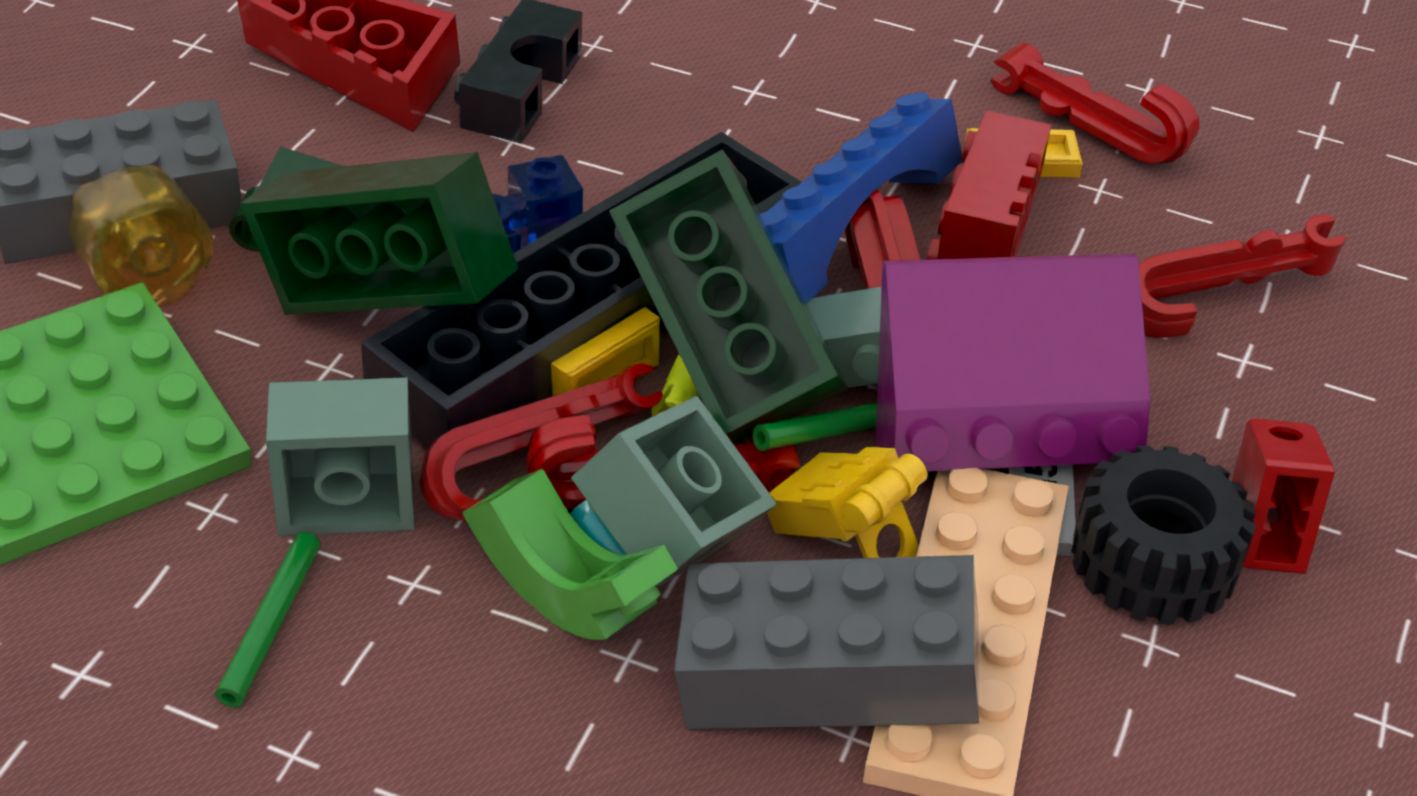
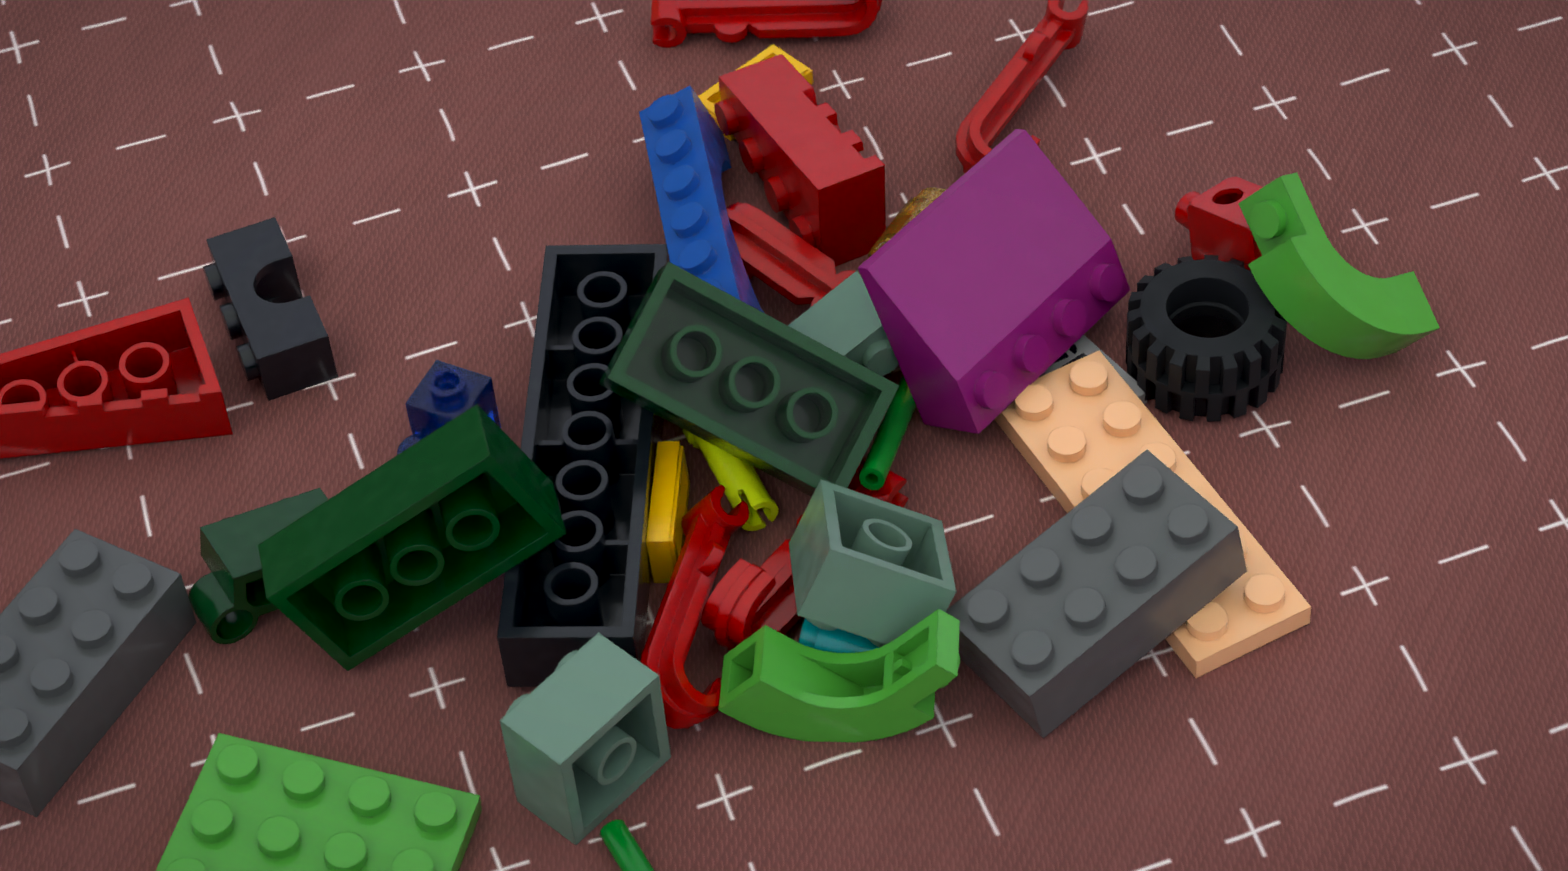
camera: 35 degrees left, 5 degrees up
clear yellow brick [69,165,214,307] -> none
yellow piece [767,447,927,558] -> none
none -> bright green arch [1238,172,1440,359]

